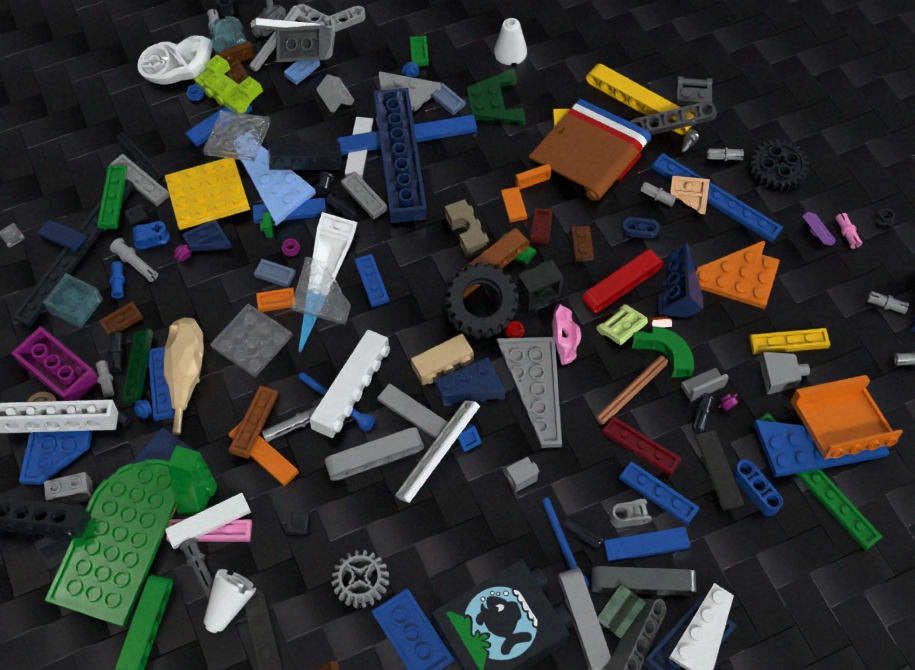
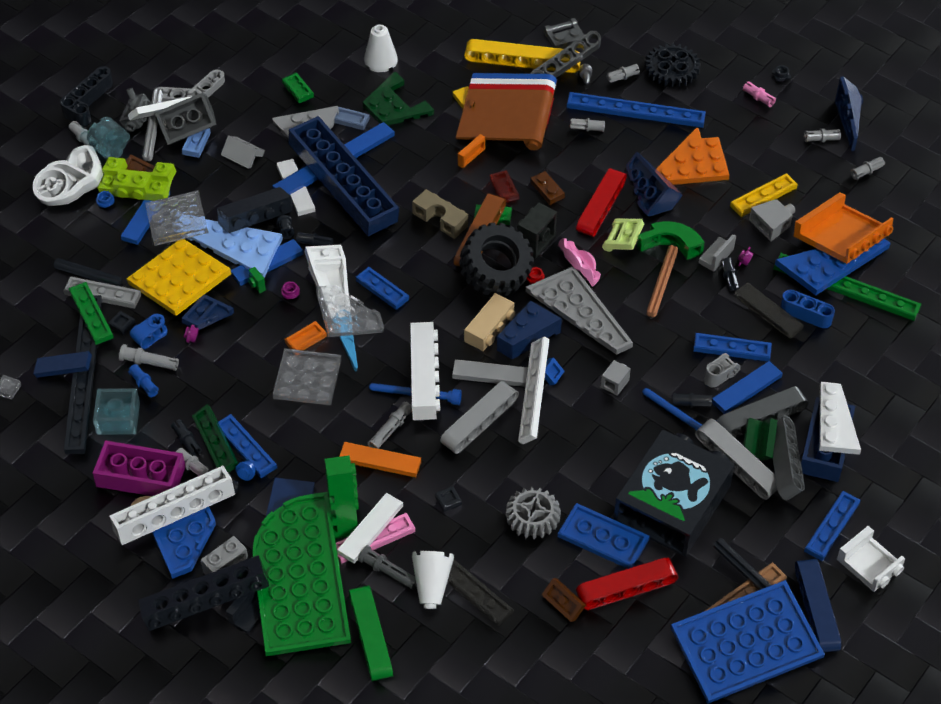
camera: 30 degrees left, 10 degrees down
reddish brown plate [99,301,143,338] -> none
tan piece [163,318,204,435] -> none
reddish brown plate [218,41,254,65] -> none
dark orange tile [229,385,278,459] -> none
sand blue tile [254,259,296,288] -> none
light grey plate [341,172,388,220] -> none
blue plate [402,62,419,78] -> none
orange tile [501,187,527,223] -> none
dark red tile [602,416,682,476] -> none
dark blue plate [622,217,660,239] -> none
tile [648,316,672,328] -> none
light nougat wing [670,176,710,214] -> none
medium lavender plate [803,212,836,246] -> none

